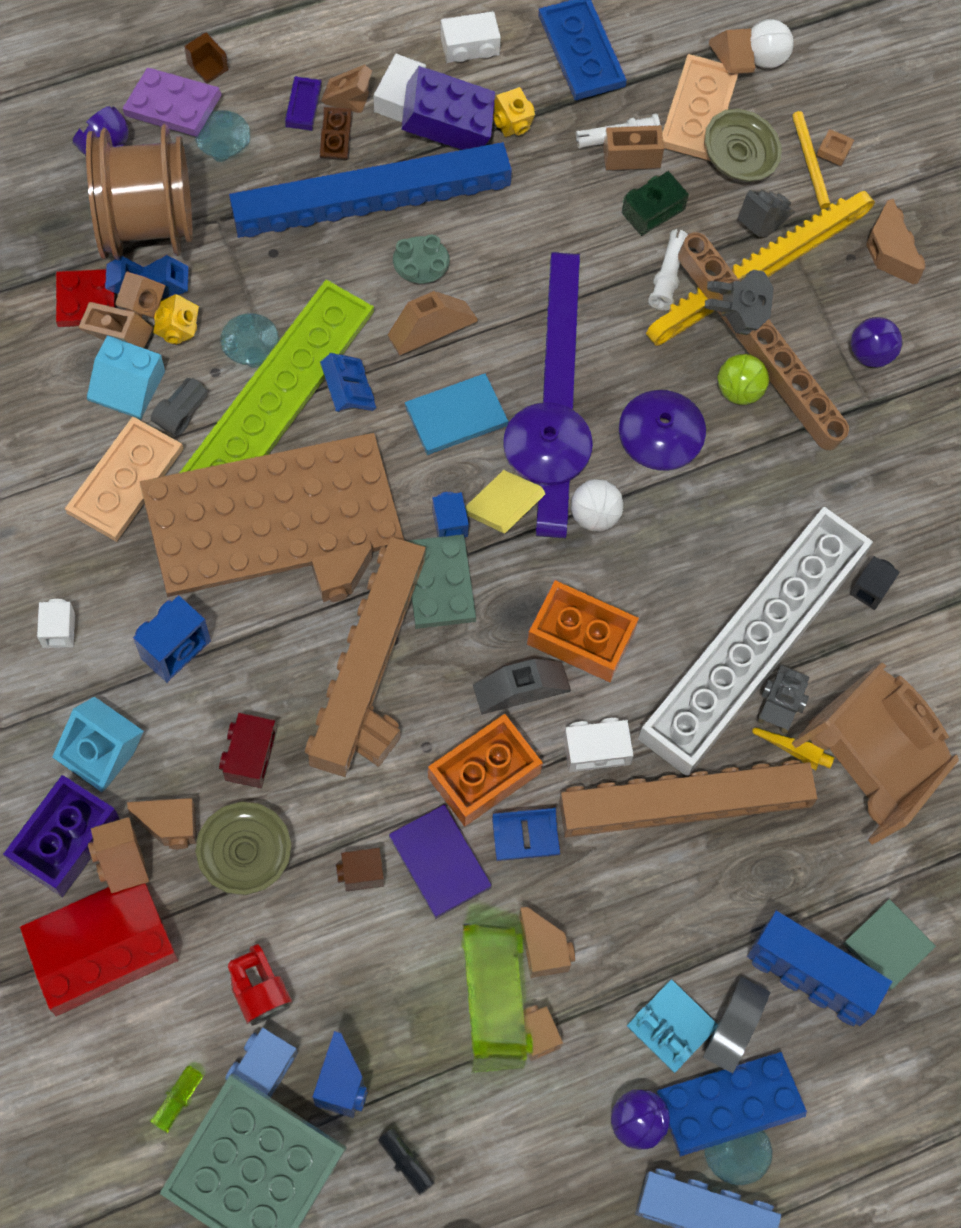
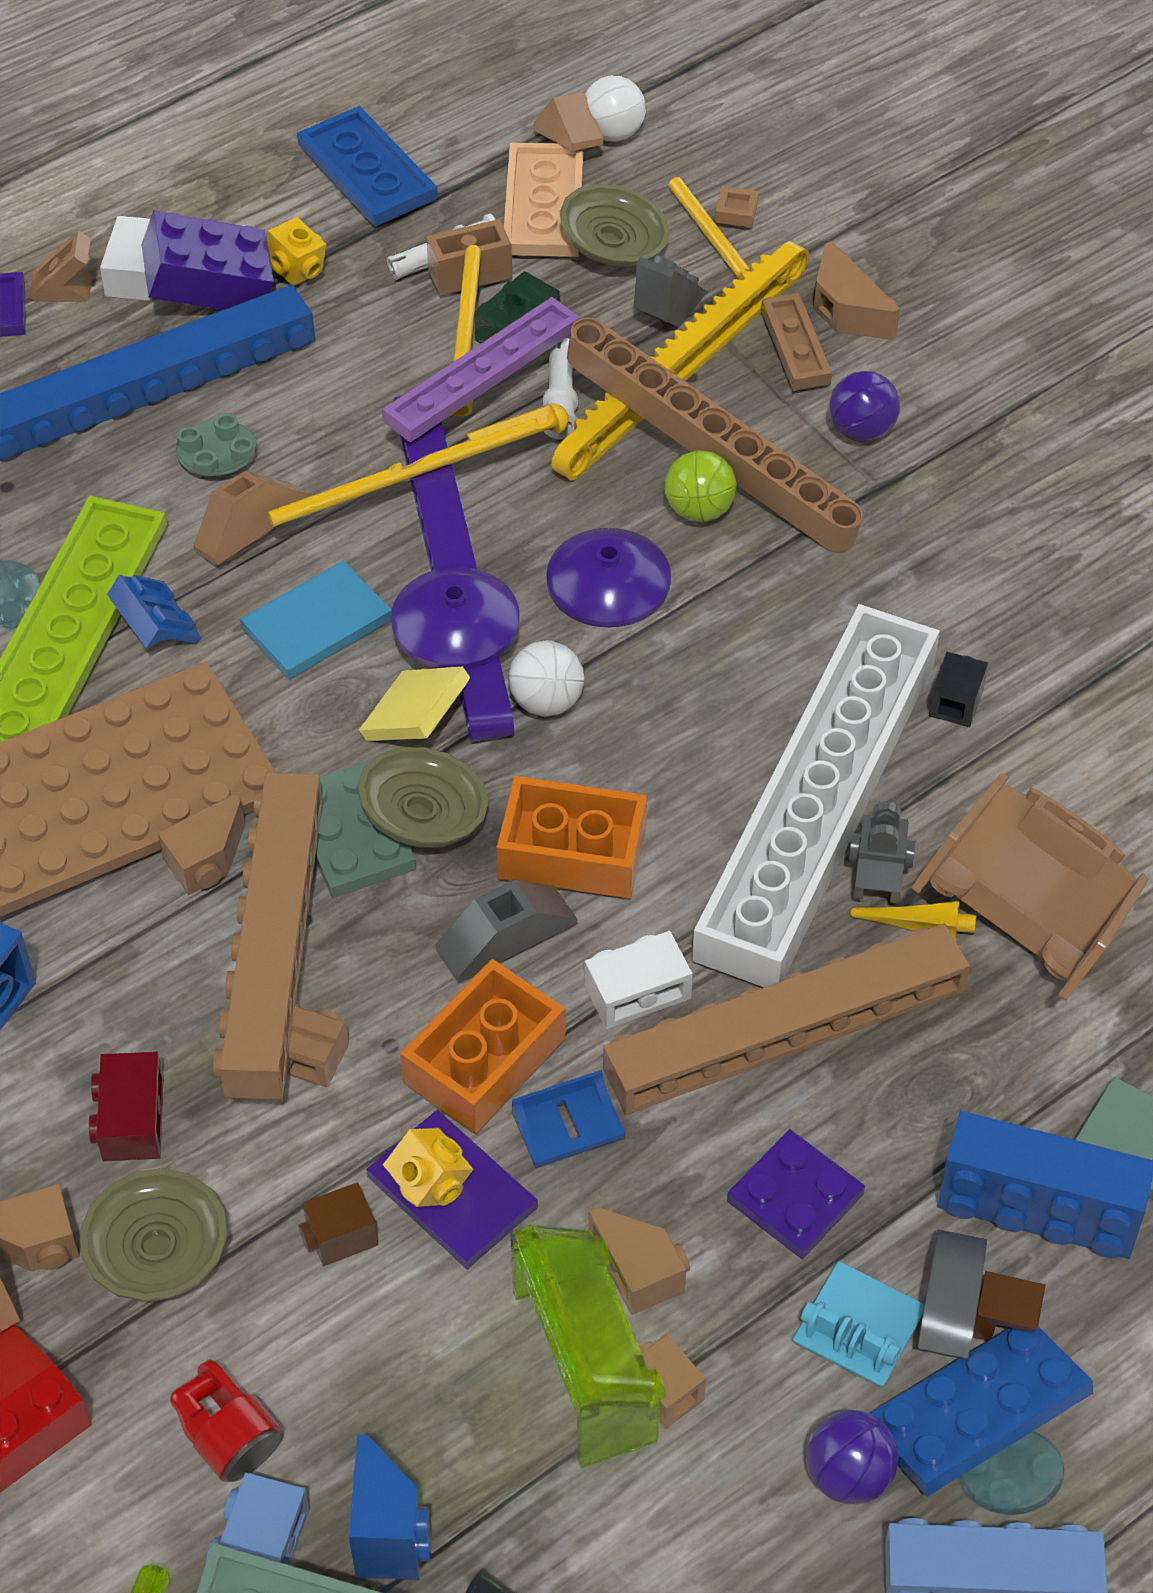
camera: 10 degrees left, 15 degrees down
reddish brown slope [320,107,352,159] -> none
blue brick [432,492,469,537] -> none
white brick [441,12,501,63] -> none
dark grey hinge [705,269,774,335] -> none
none -> yellow bar [267,403,569,527]
none -> olive hat [357,747,489,848]
none -> medium lavender plate [382,297,580,442]
none -> yellow brick [383,1128,474,1207]
none -> yellow piece [450,245,481,417]
none -> dark purple plate [727,1129,865,1260]
none -> medium nougat plate [761,293,832,391]
none -> reddish brown panel [972,1271,1046,1341]

